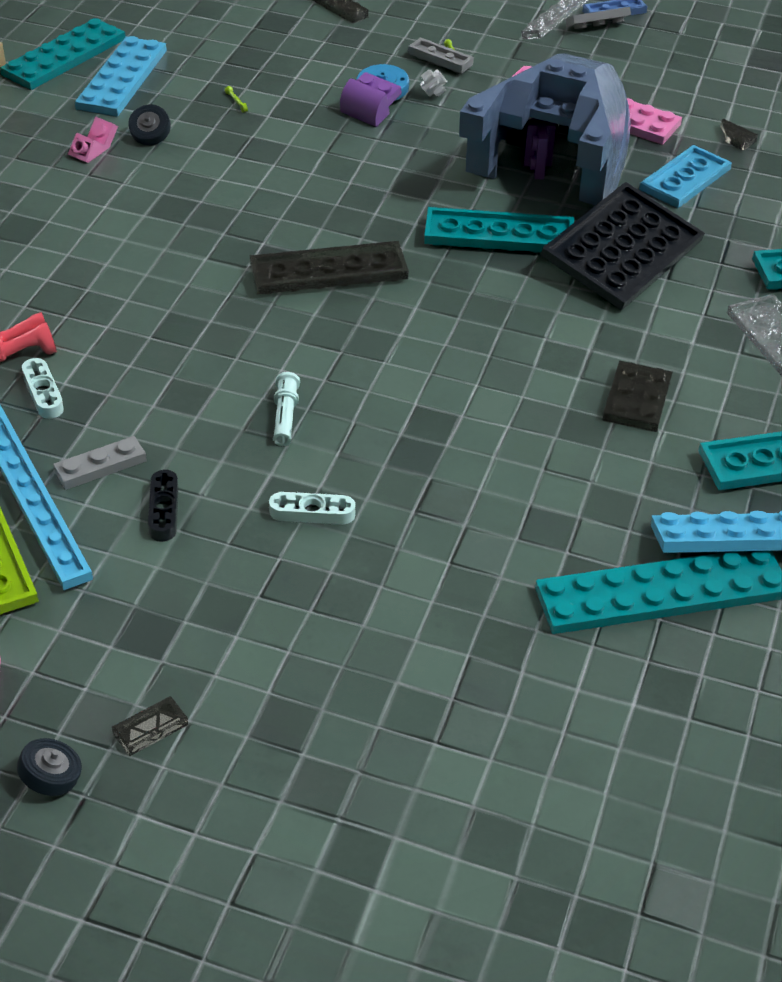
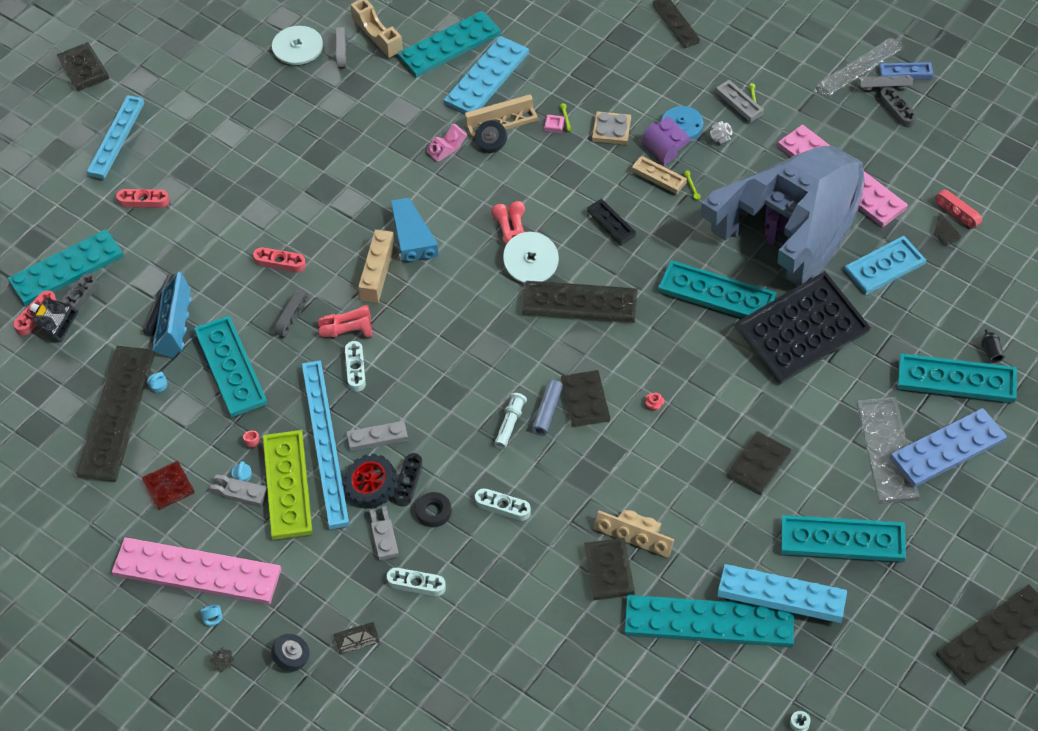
camera: 20 degrees right, 10 degrees up
none -> black wheel [343,454,398,508]
none -> tan brick [358,230,395,303]
none -> light grey hinge [369,506,399,561]
none -> light aqua beam [387,568,446,596]
none -> dark azure slope [391,198,438,262]
none -> black tyre [415,492,452,527]
none -> tan fence [465,94,538,139]
none -> coral piece [491,201,525,245]
none -> light aqua piece [503,232,559,284]
none -> sand blue piece [532,380,563,436]
none -> bright pink tile [544,115,564,134]
none -> clear smoke plate [561,370,610,427]
none -> clear smoke plate [584,538,635,600]
none -> black plate [587,198,636,245]
none -> piece [592,112,631,145]
none -> tan bracket [594,509,674,558]
none -> tan plate [632,156,687,194]
none -> coral plate [645,392,664,411]
none -> lime hinge [683,170,701,201]
none -> dark grey beam [880,87,917,127]
none -> coral beam [935,189,982,229]

